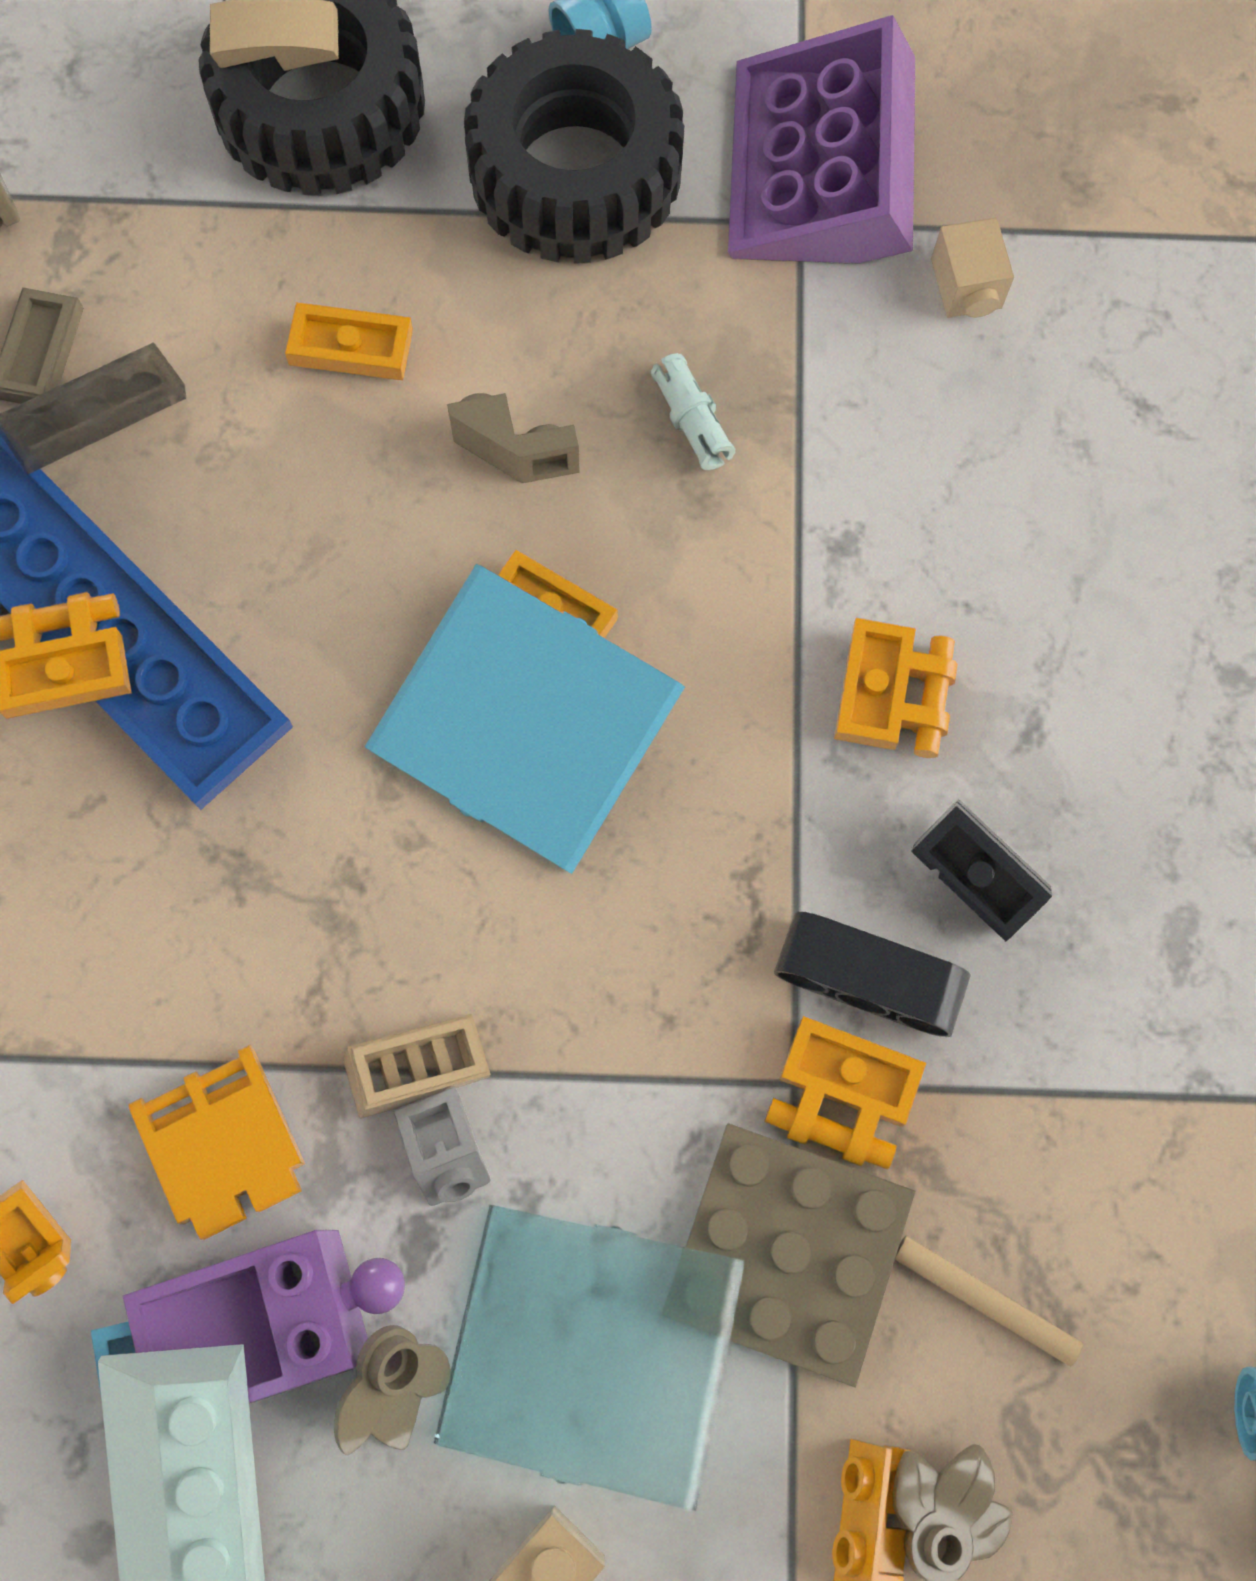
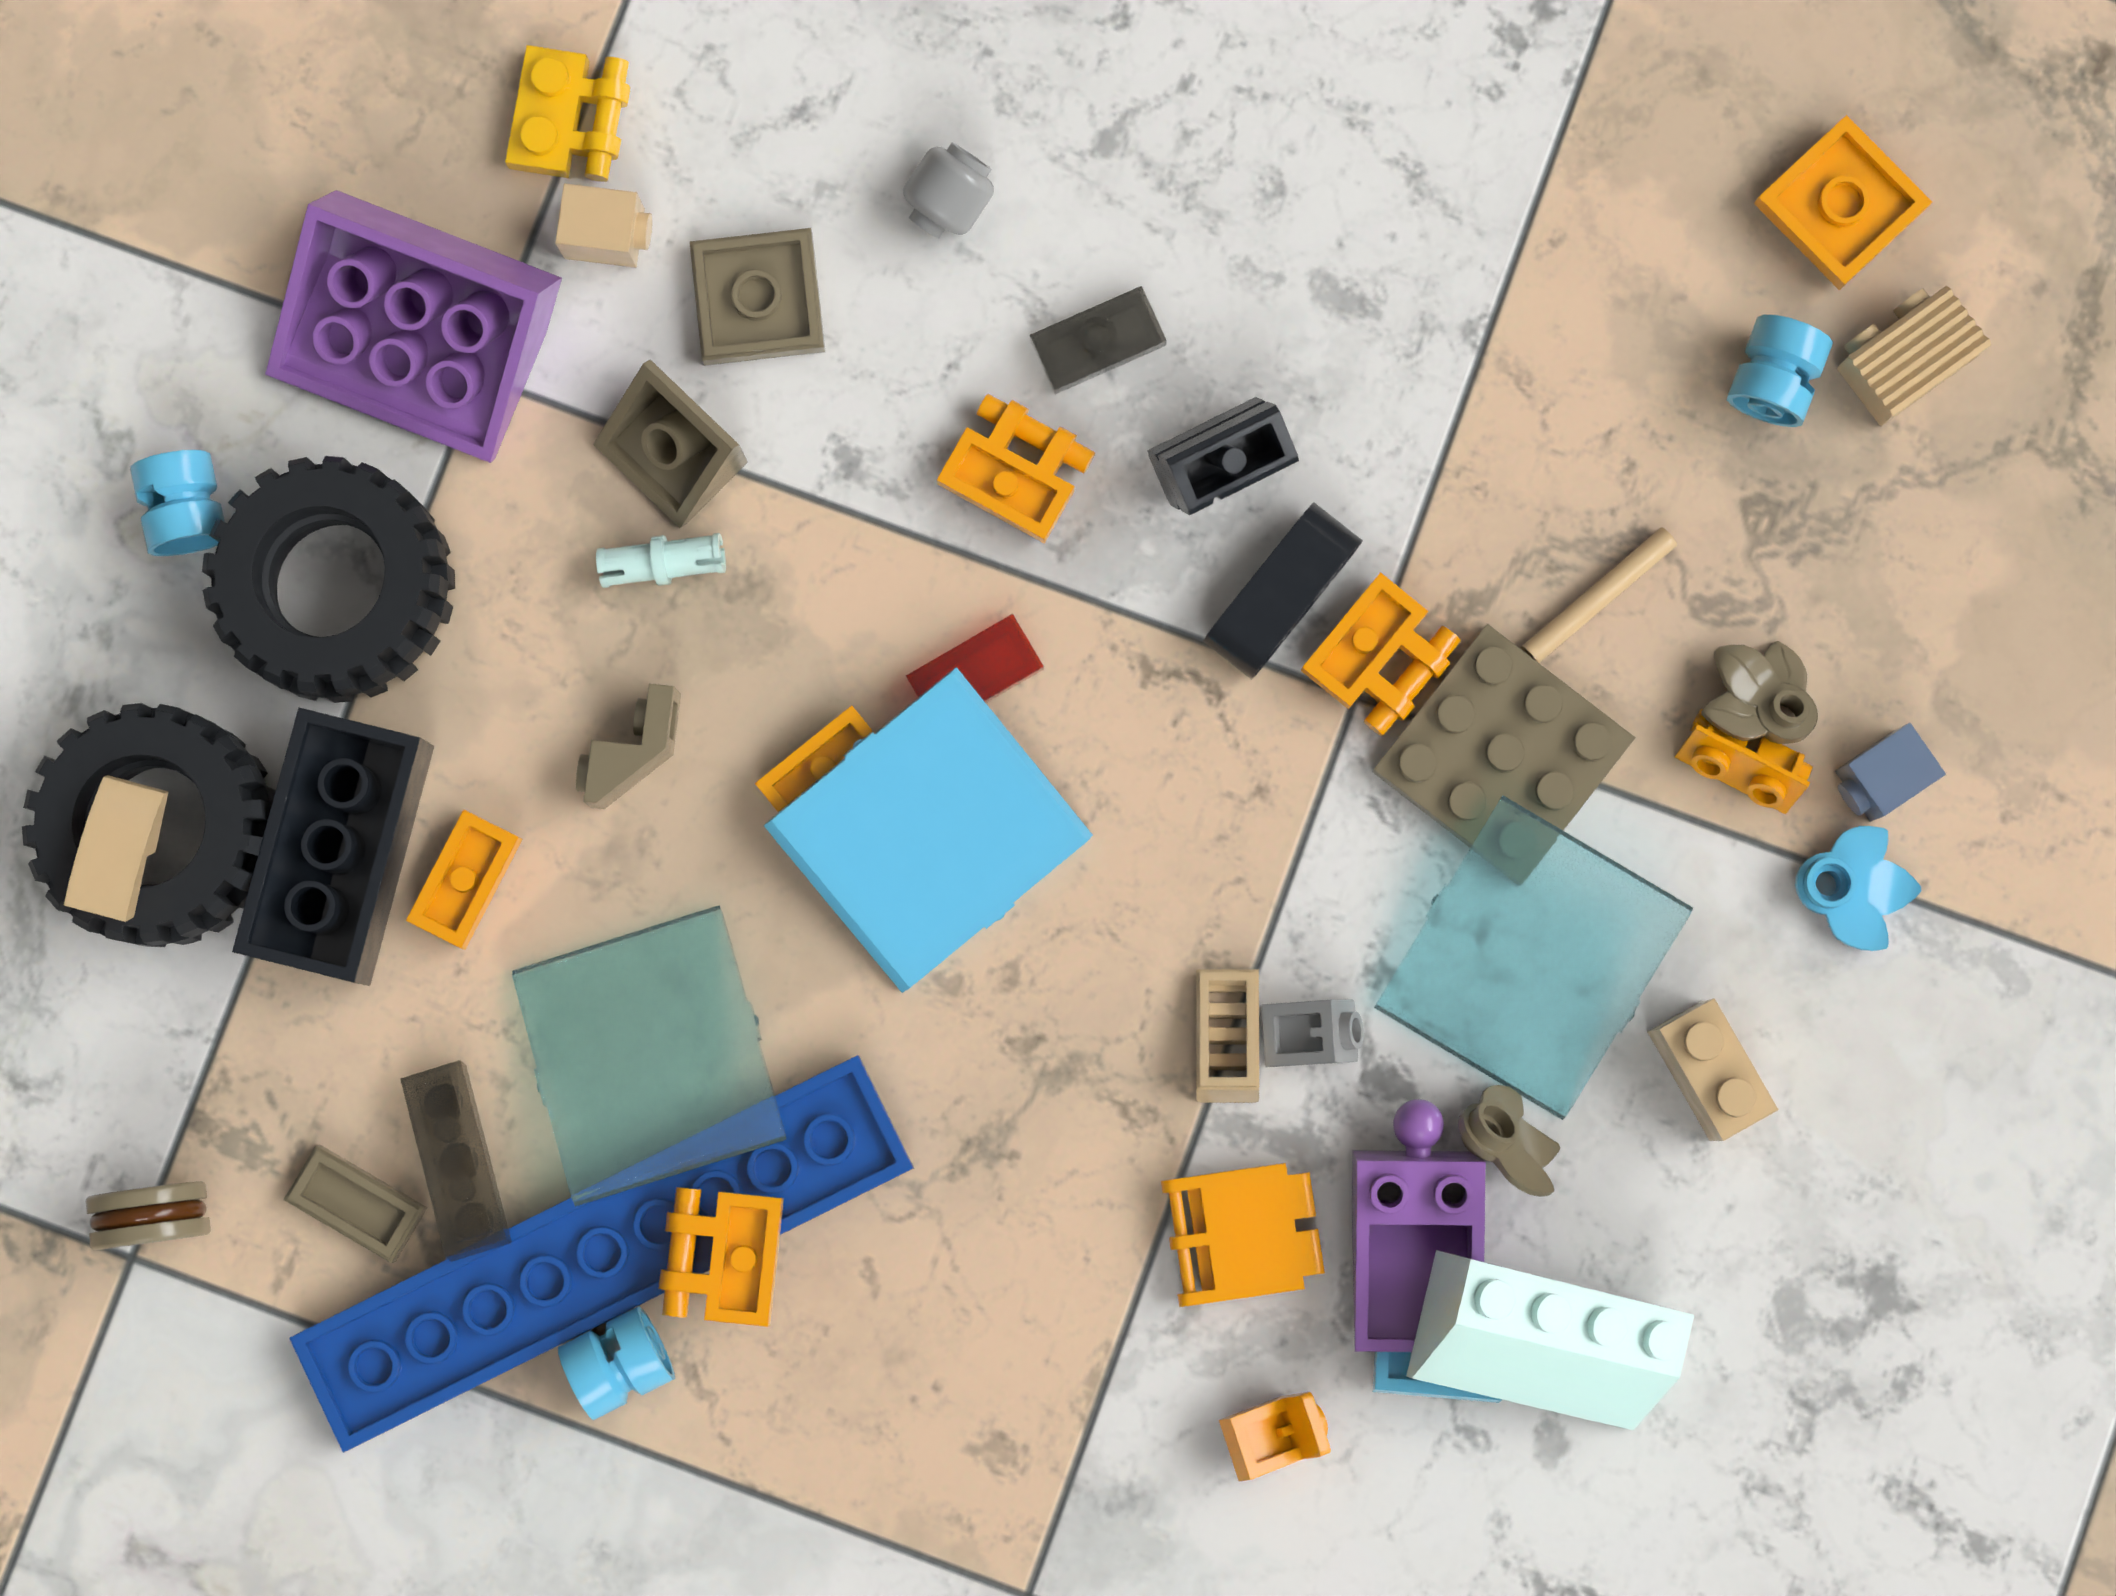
camera: 65 degrees left, 10 degrees up
none -> black slope [232,707,434,986]
none -> yellow plate [505,45,631,182]
none -> clear light blue piece [512,905,787,1207]
none -> dark tan slope [593,359,748,528]
none -> dark tan tile [689,228,825,366]
none -> light grey head [903,142,994,238]
none -> clear red tile [906,614,1044,703]
none -> clear smoke plate [1030,286,1167,394]

